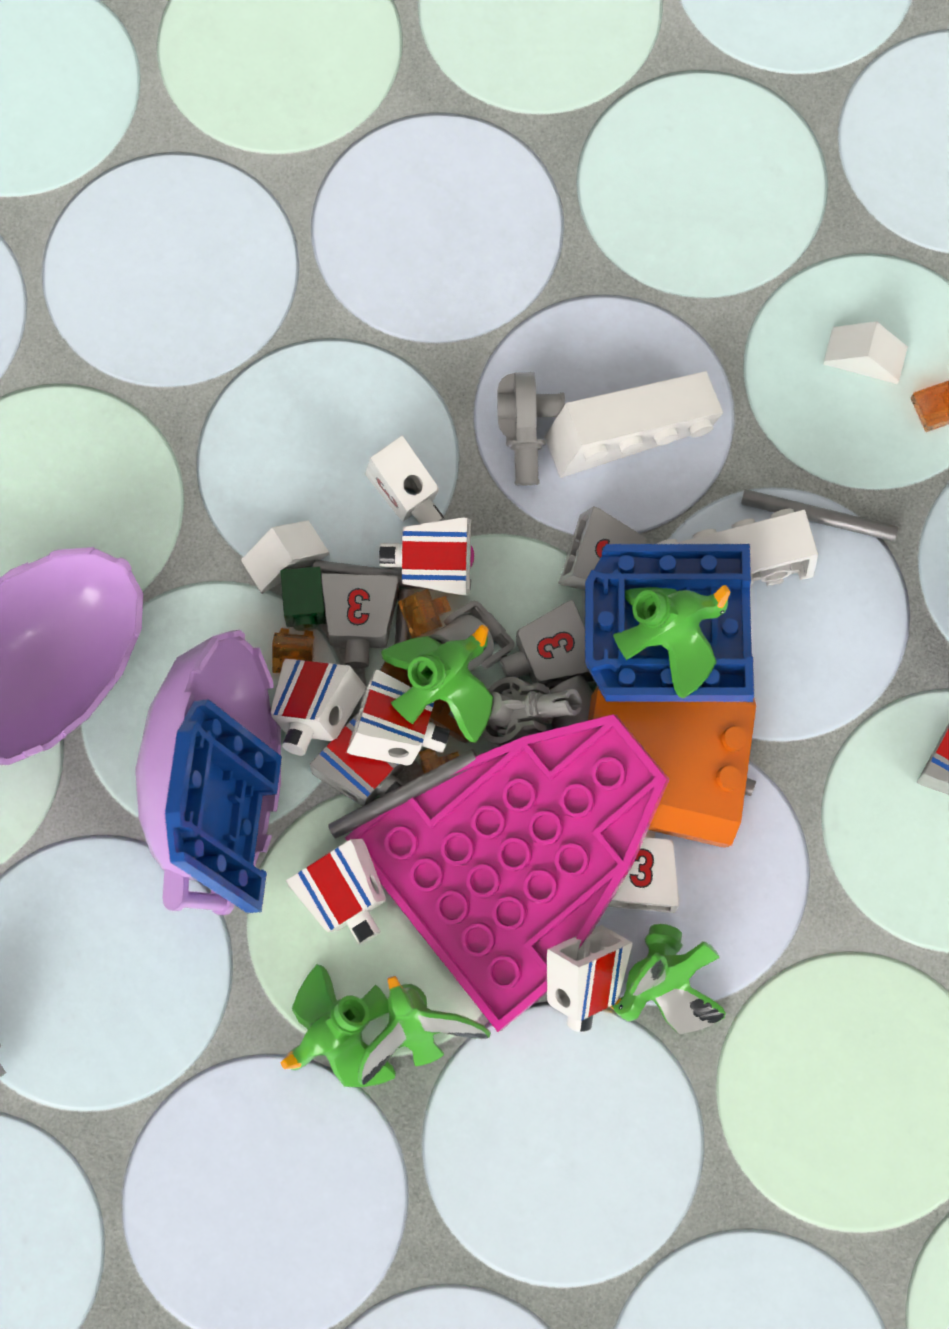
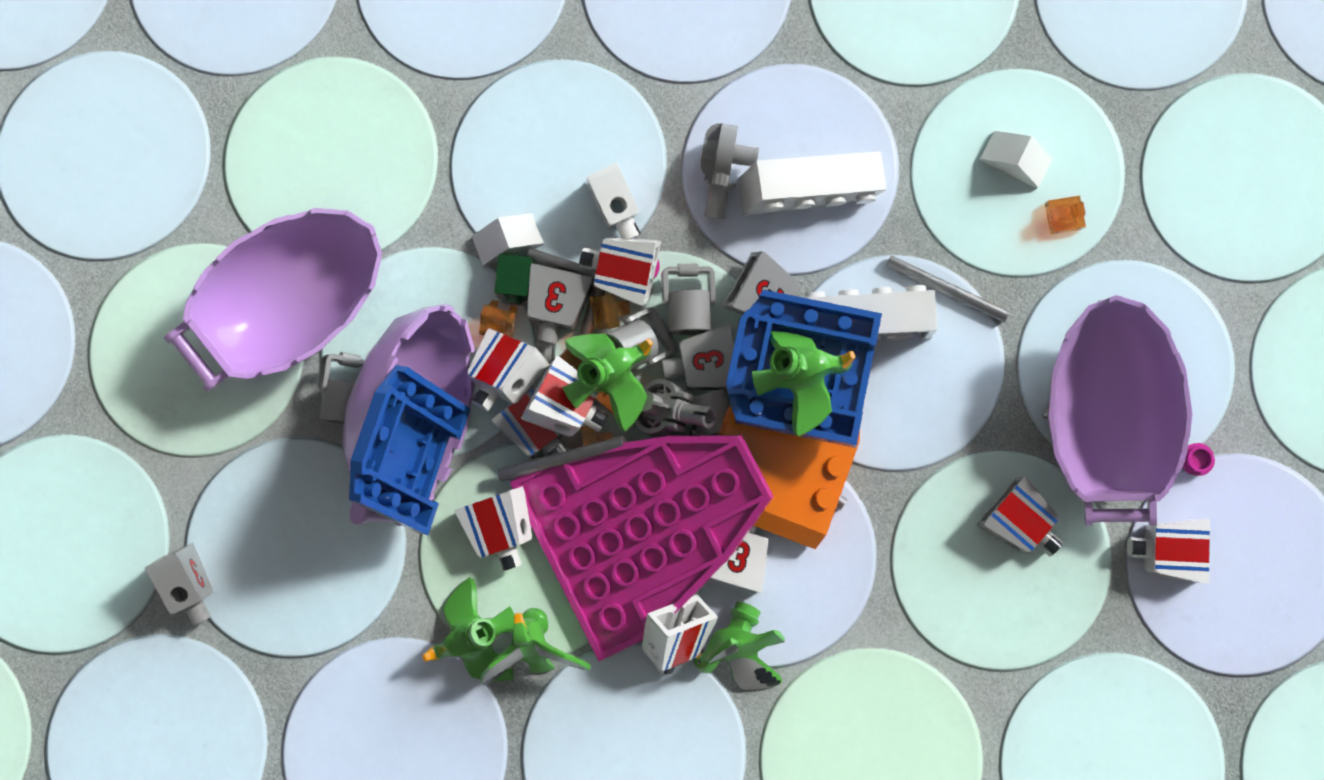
camera: 15 degrees right, 10 degrees up
none -> light grey piece [318,352,365,424]
none -> light grey piece [661,264,716,335]

